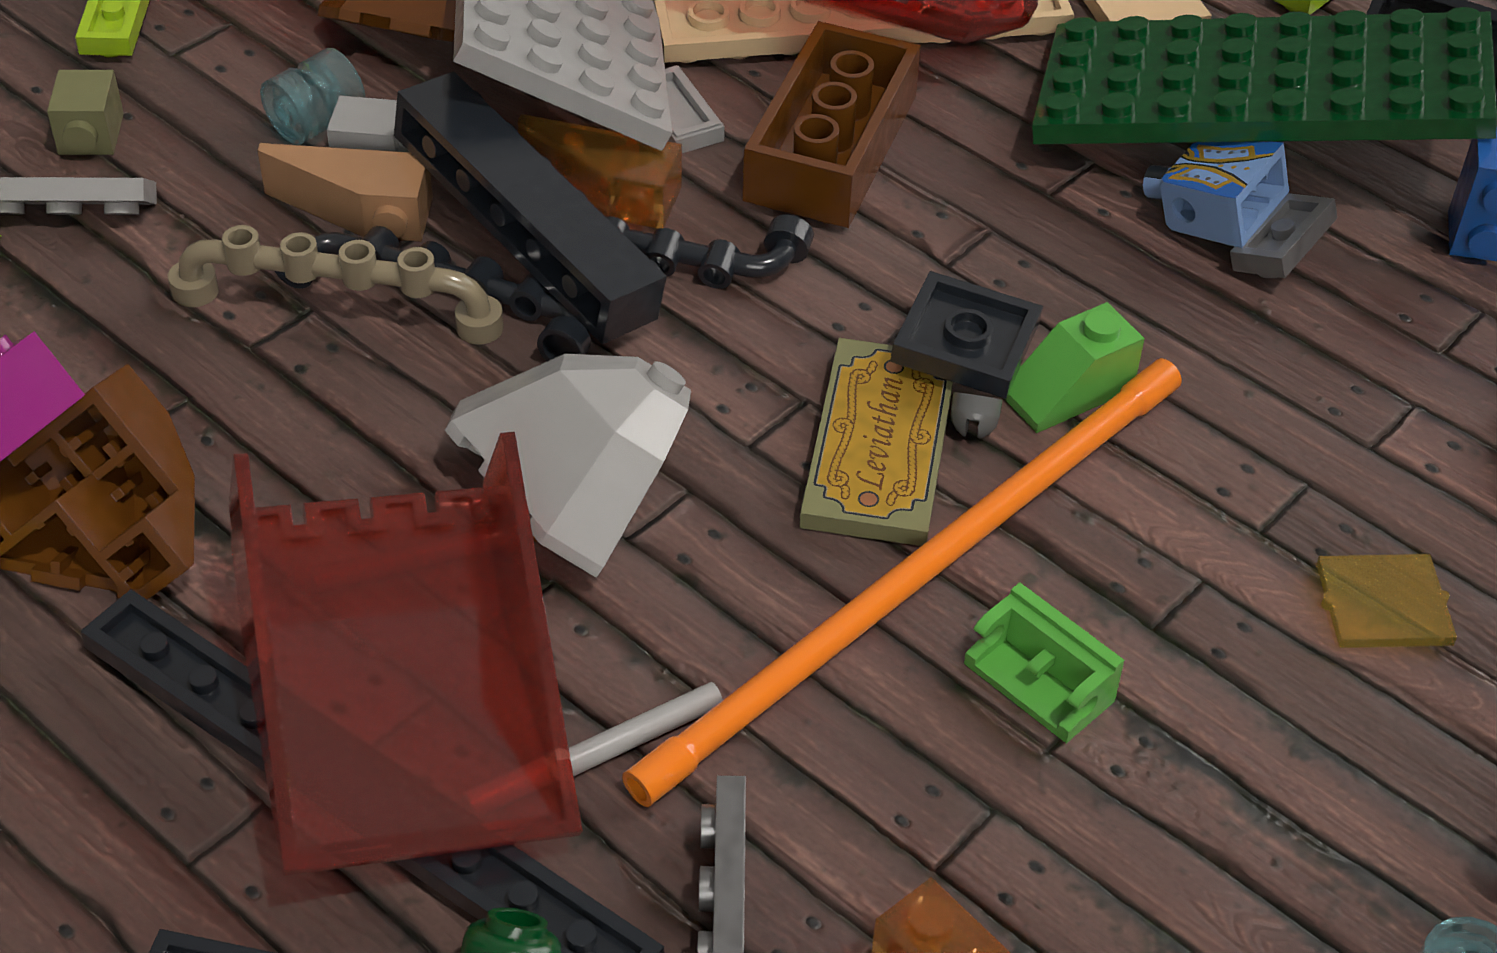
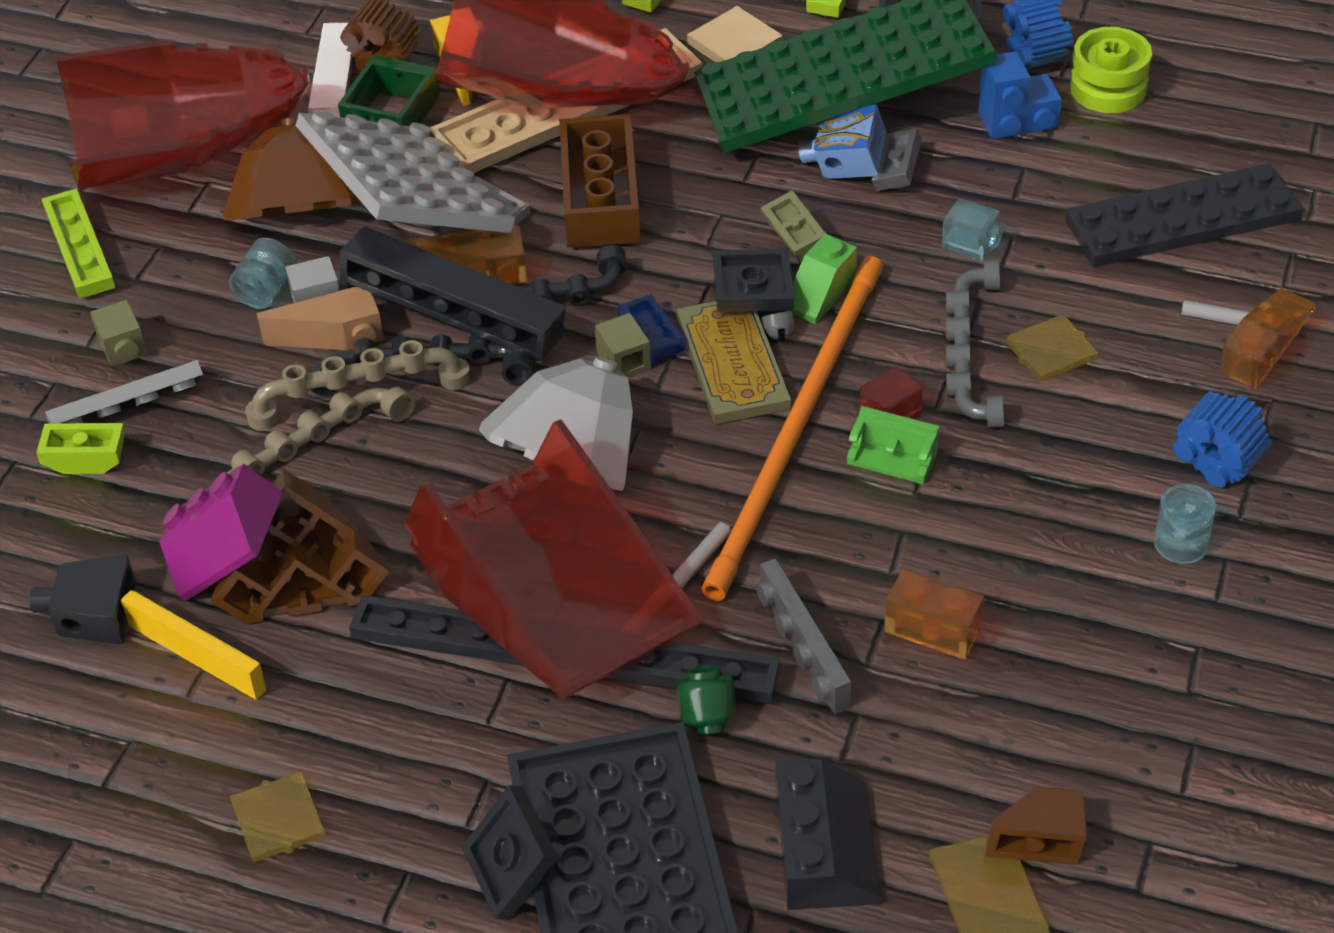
camera: 20 degrees left, 0 degrees up
none -> dark tan bar [227,387,416,476]
none -> olive brick [595,313,651,377]
none -> clear blue plate [617,294,686,363]
none -> olive hinge [760,190,826,265]
none -> clear red brick [858,366,923,419]
none -> clear light blue brick [942,198,1003,261]
none -> dark grey bar [946,259,1004,428]

